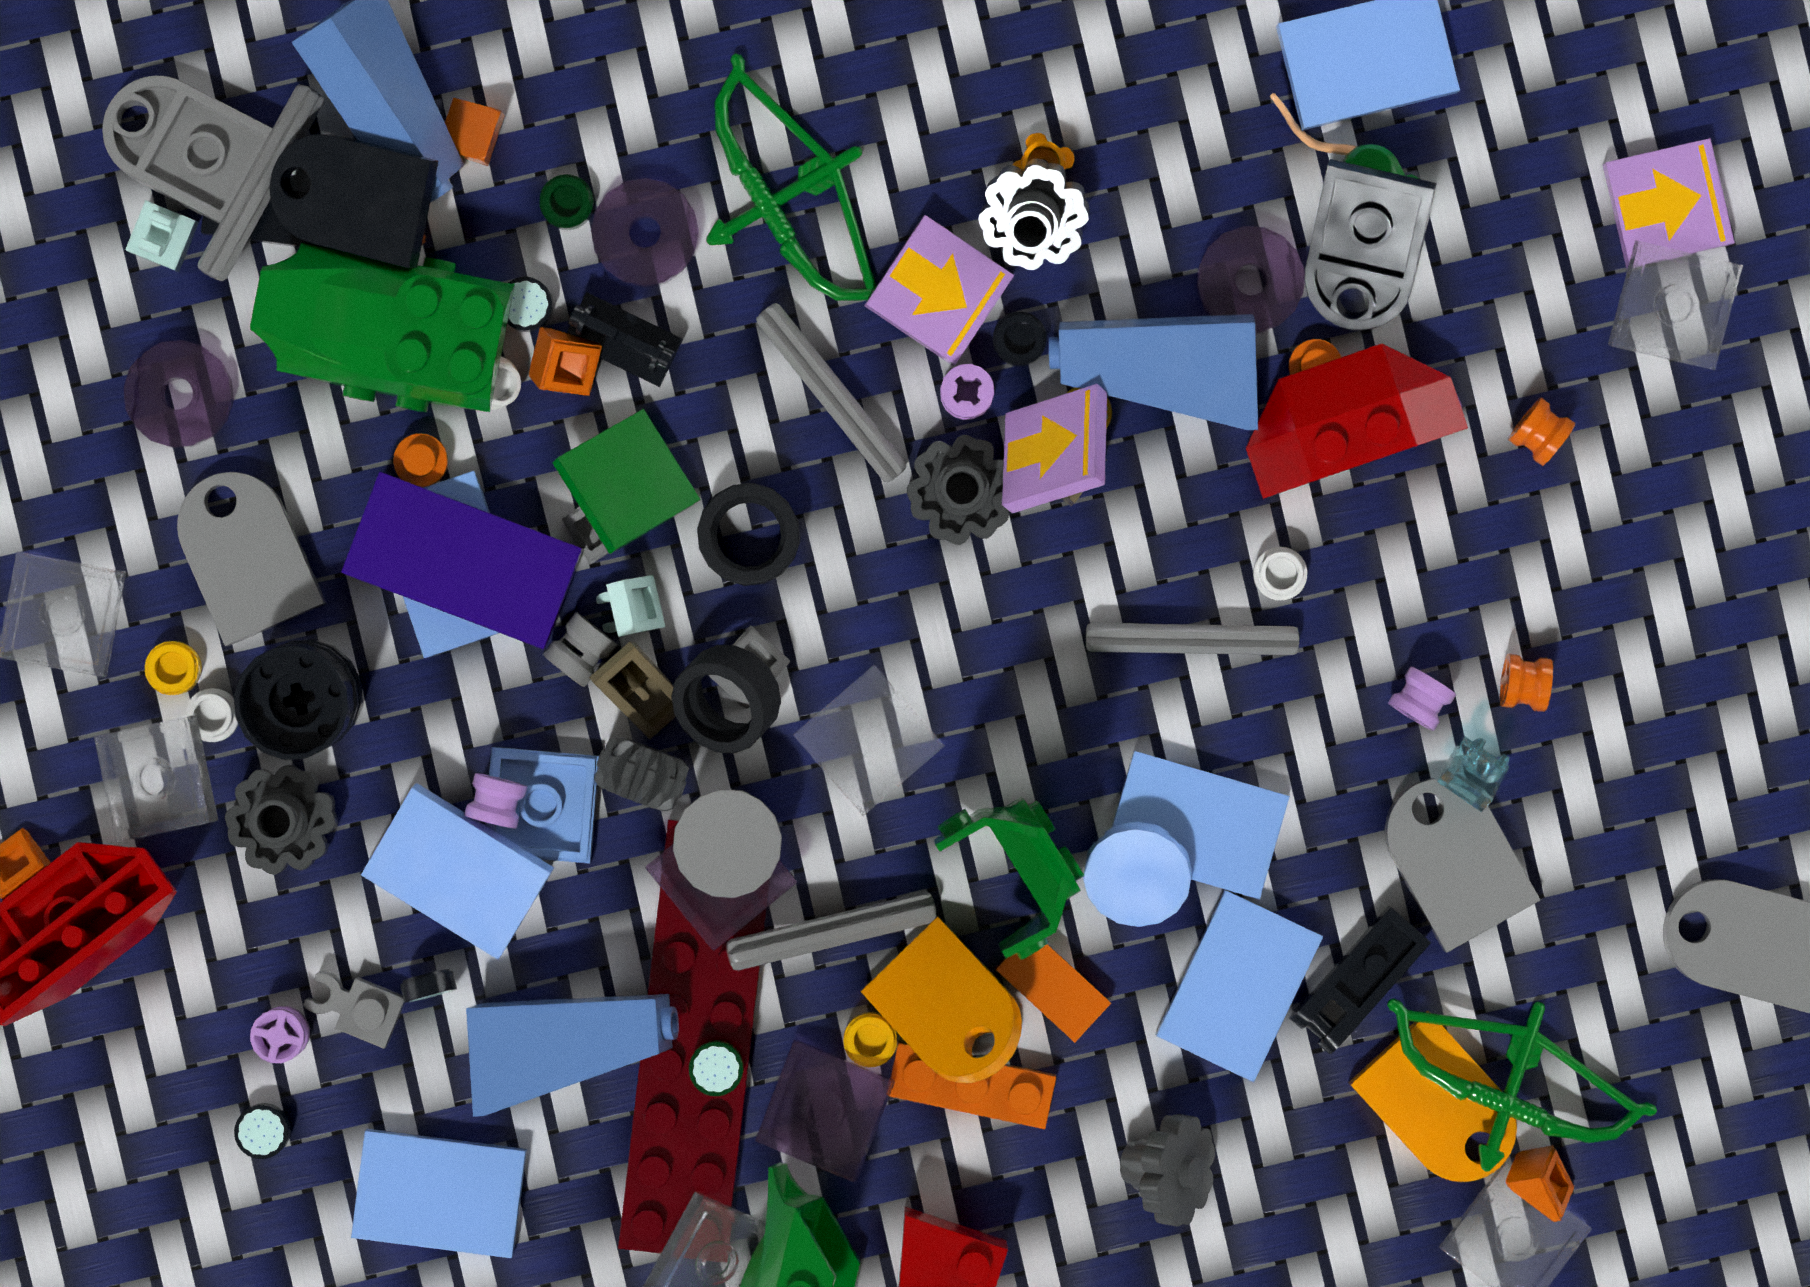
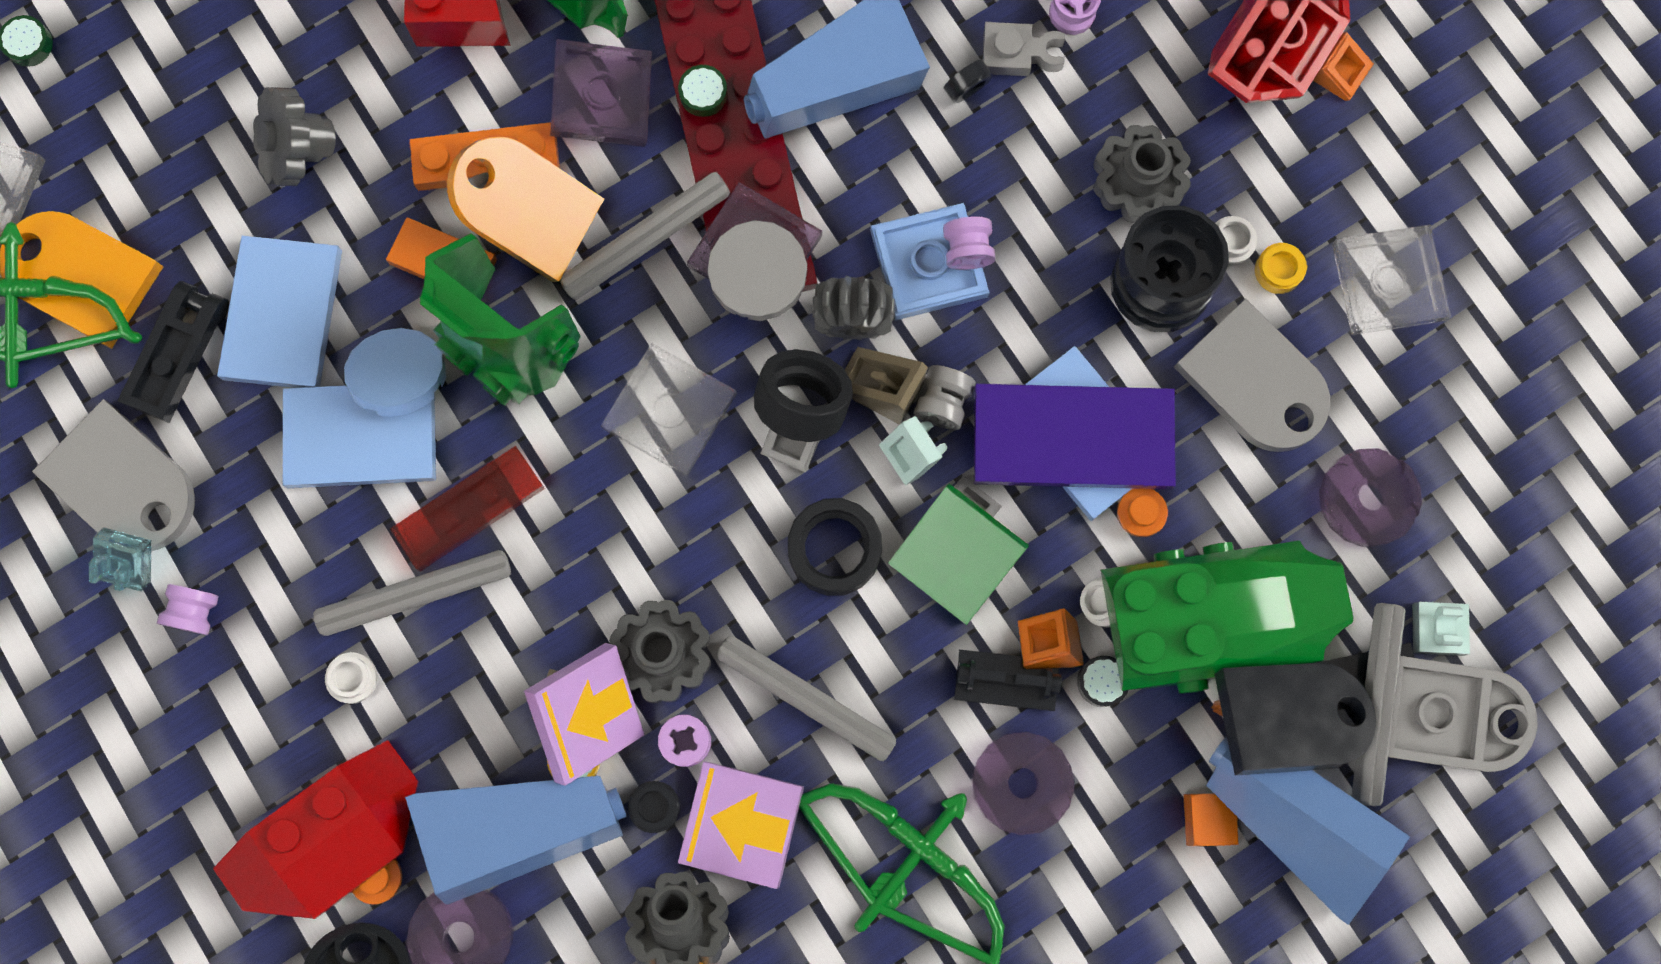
camera: 155 degrees right, 10 degrees down
clear tile [94,715,219,842] -> none
light blue tile [361,783,554,960] -> none
dark green tile [539,174,595,230] -> none
yellow tile [843,1012,897,1067] -> none
orange wheel [1500,654,1553,712] -> none
orange wheel [1508,397,1576,466] -> none
none -> clear red tile [390,446,545,572]

